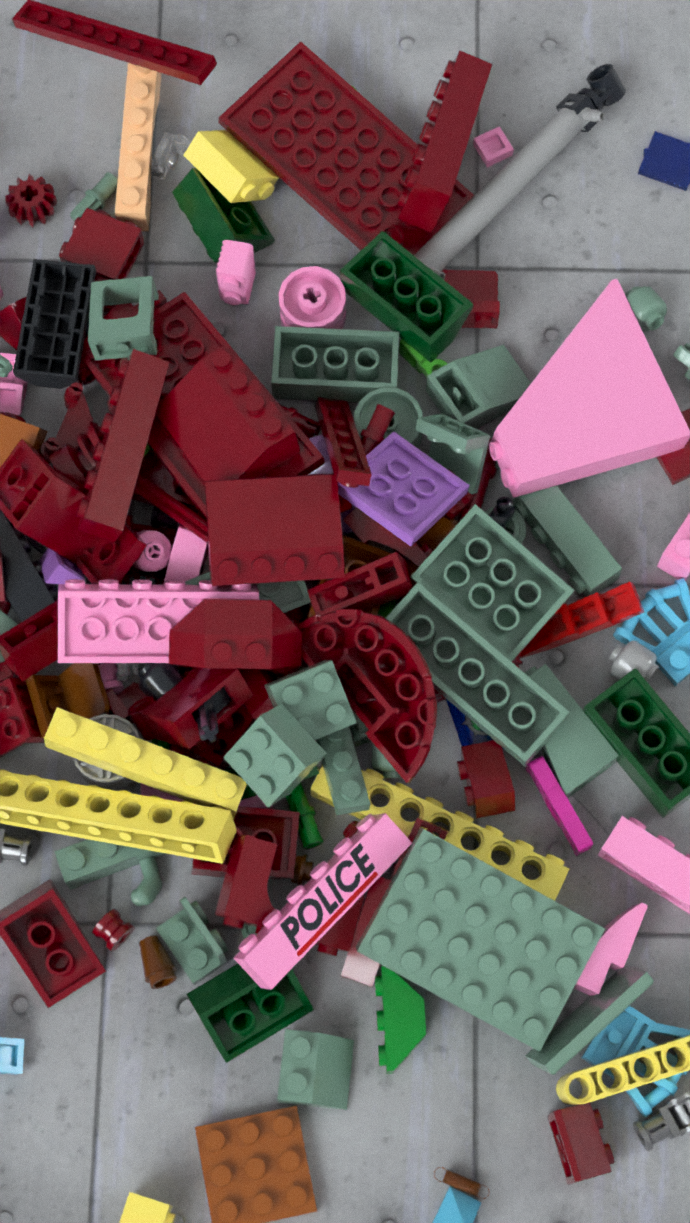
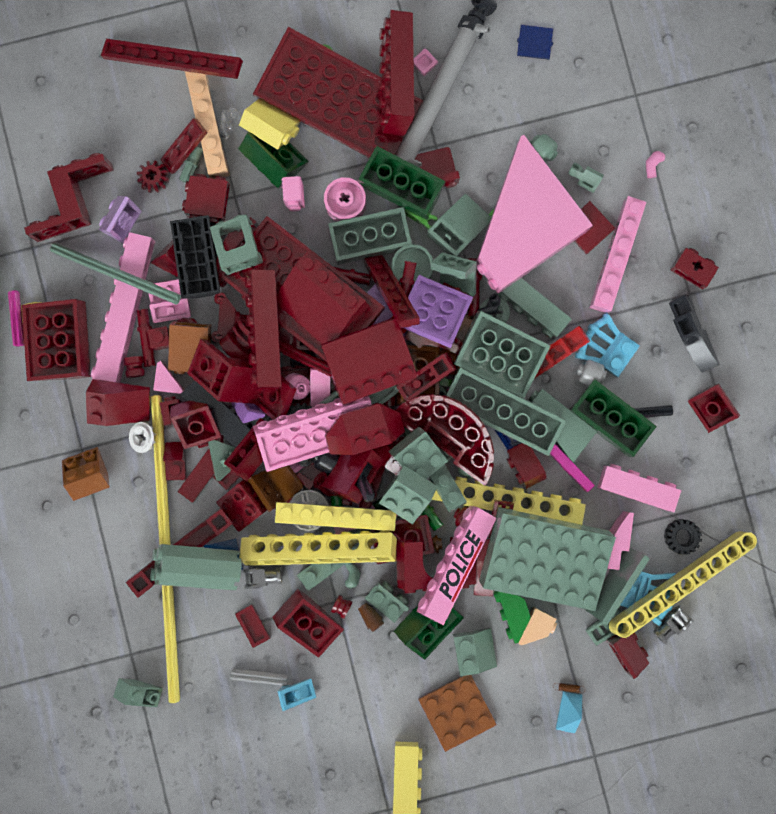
camera: 15 degrees left, 15 degrees up
none -> dark red tile [160,118,207,174]
none -> light nougat slope [518,606,557,645]
none -> sand green slope [585,608,623,646]

